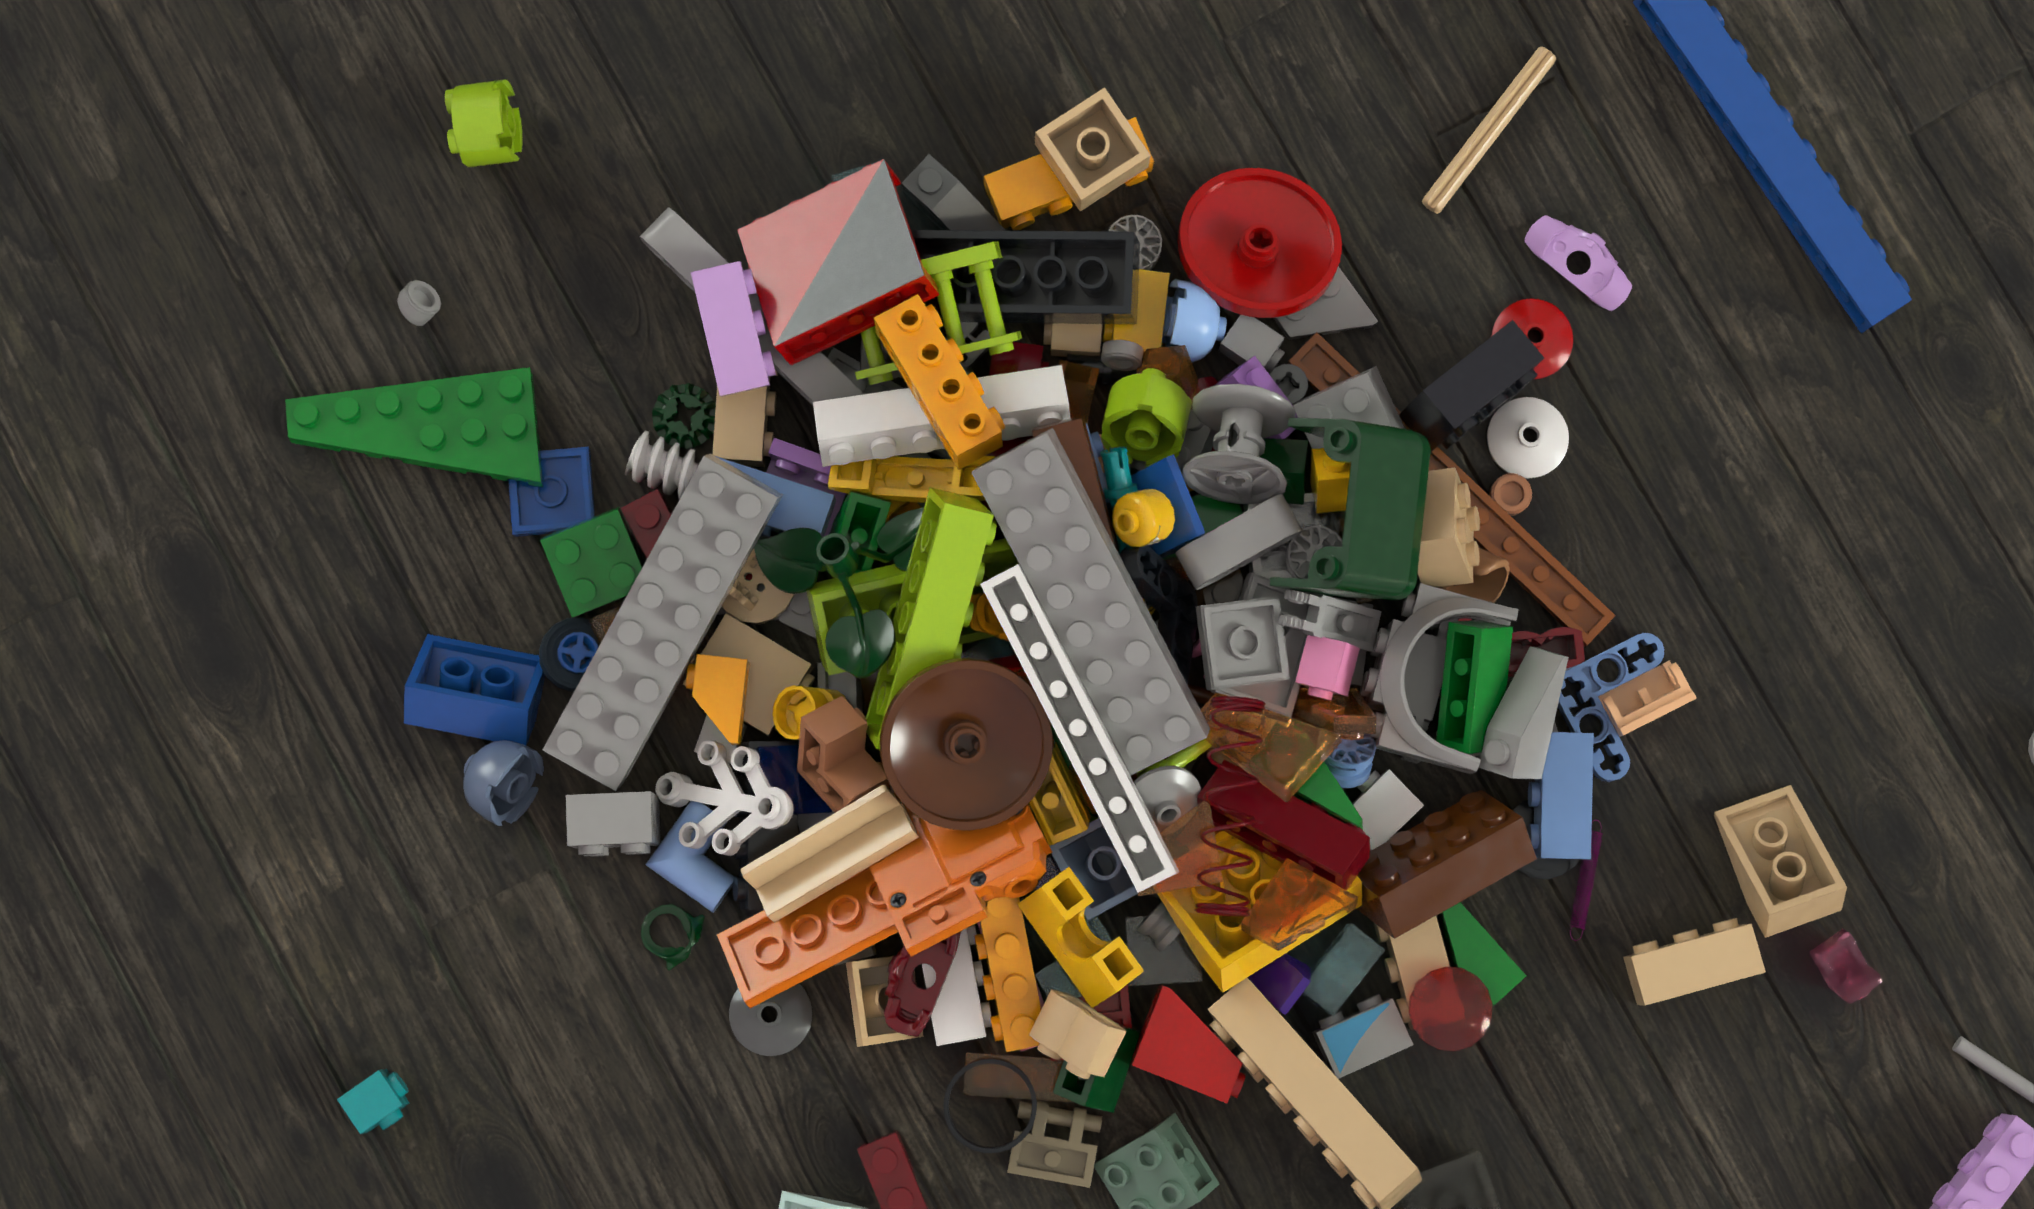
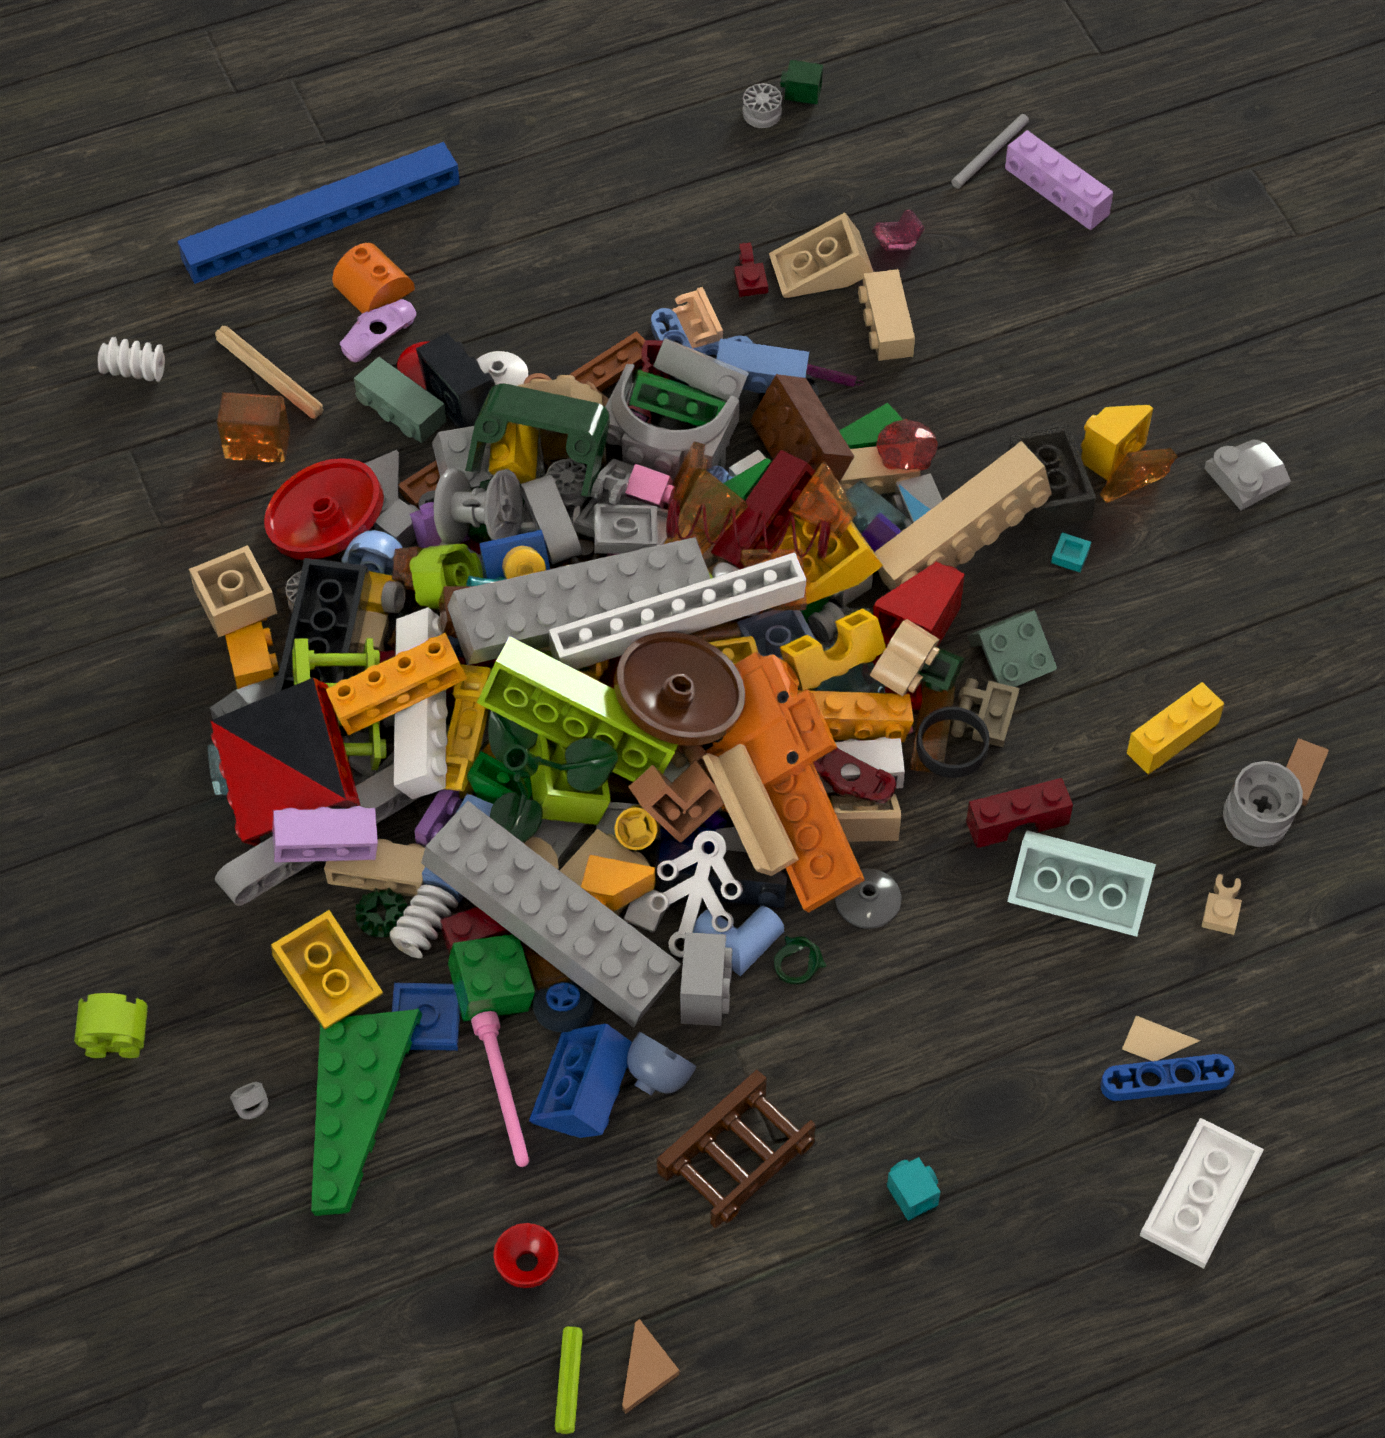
camera: 80 degrees left, 25 degrees down
none -> clear orange brick [217,392,290,462]
none -> yellow slope [271,910,383,1029]
none -> orange brick [332,243,415,314]
none -> sand green brick [354,357,446,444]
none -> bright pink piece [471,1011,529,1167]
none -> red piece [493,1223,559,1288]
none -> lime axle [555,1326,583,1434]
none -> medium nougat tile [622,1319,680,1414]
none -> reddish brown fence [657,1069,816,1229]
none -> dark red plate [734,242,768,297]

